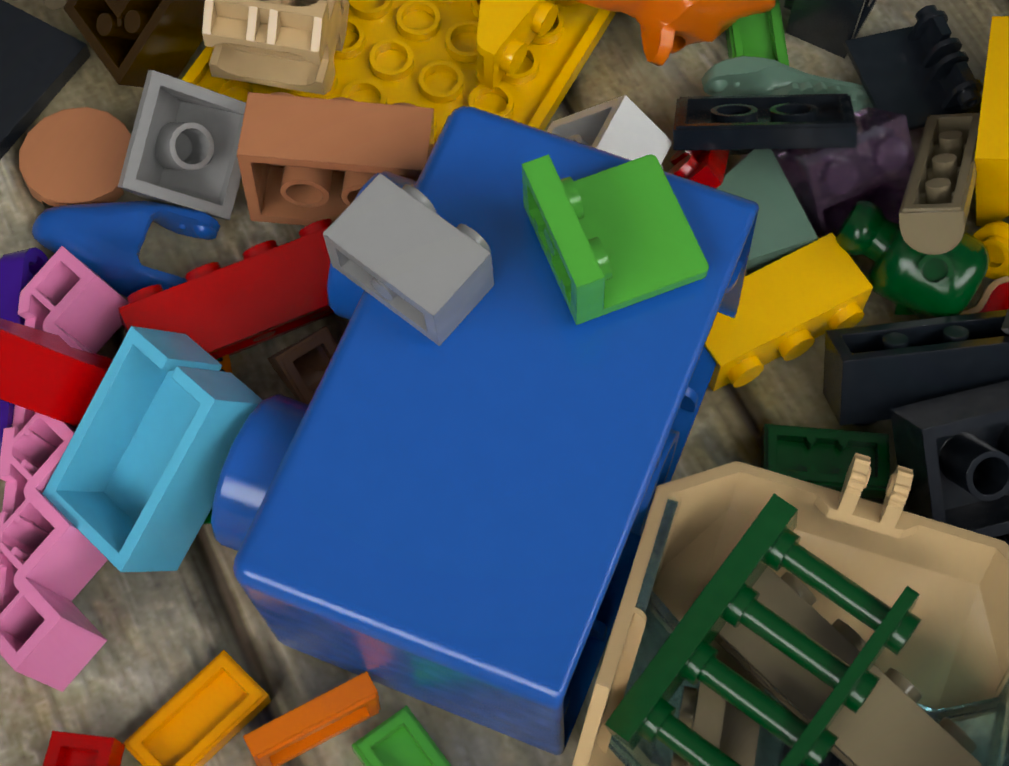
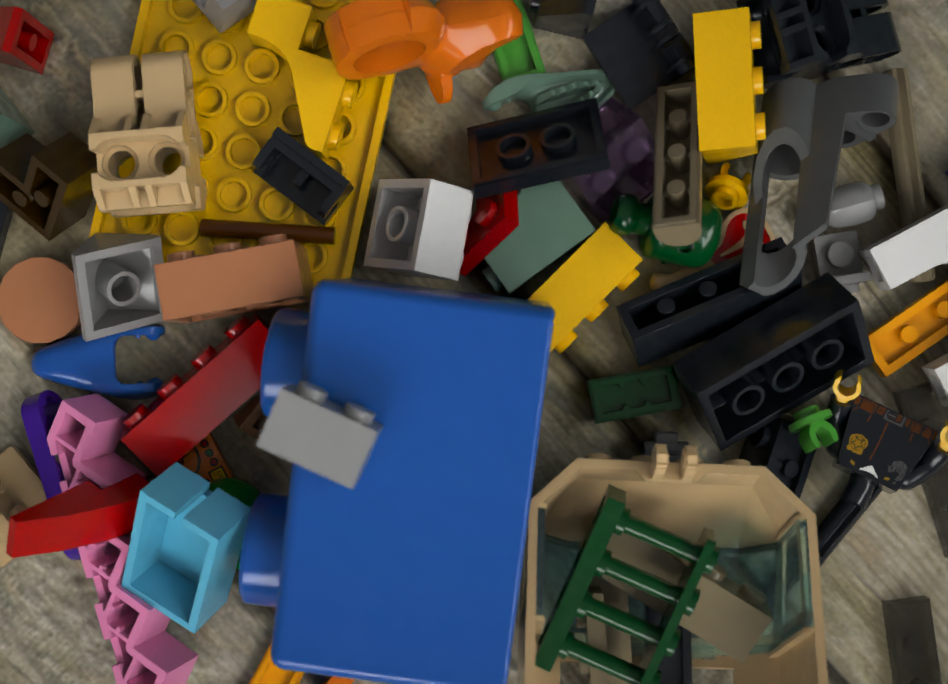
camera: 15 degrees left, 25 degrees up
bright green bracket [521,154,709,325] -> none
none -> black hinge [252,127,354,226]

